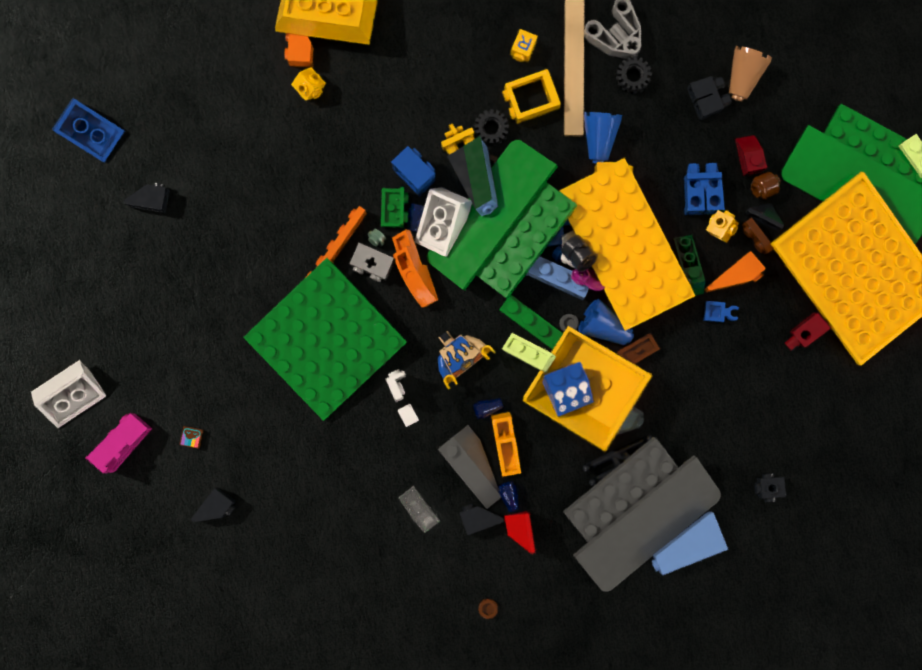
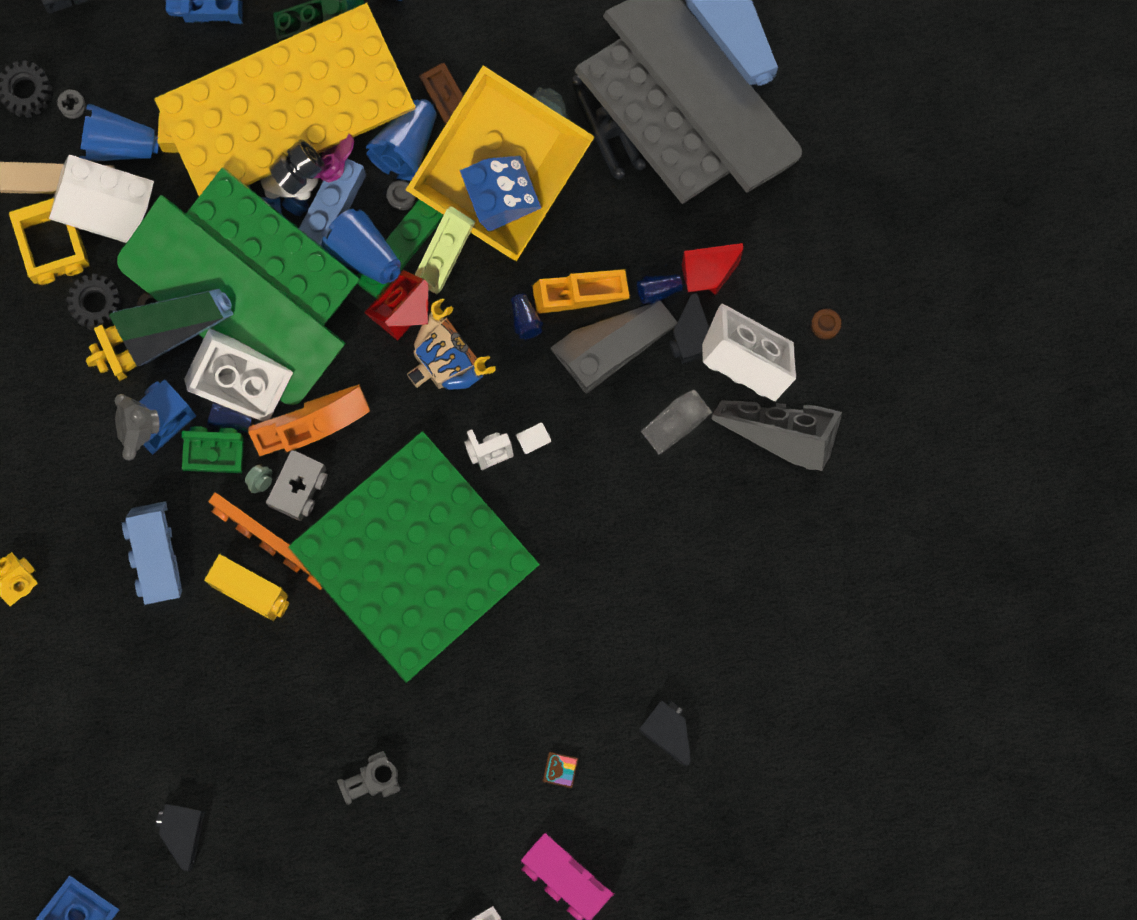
camera: 90 degrees left, 5 degrees down
none -> white slope [49,155,154,243]
none -> dark grey bush [57,90,86,119]
none -> dark grey rock [115,394,159,460]
none -> medium blue wedge [122,501,182,605]
none -> yellow window [205,554,289,621]
none -> blue cone [321,209,401,284]
none -> dark grey connector [337,751,400,805]
none -> red slope [365,270,428,341]
none -> white slope [702,303,796,401]
none -> dark grey wedge [712,400,842,471]

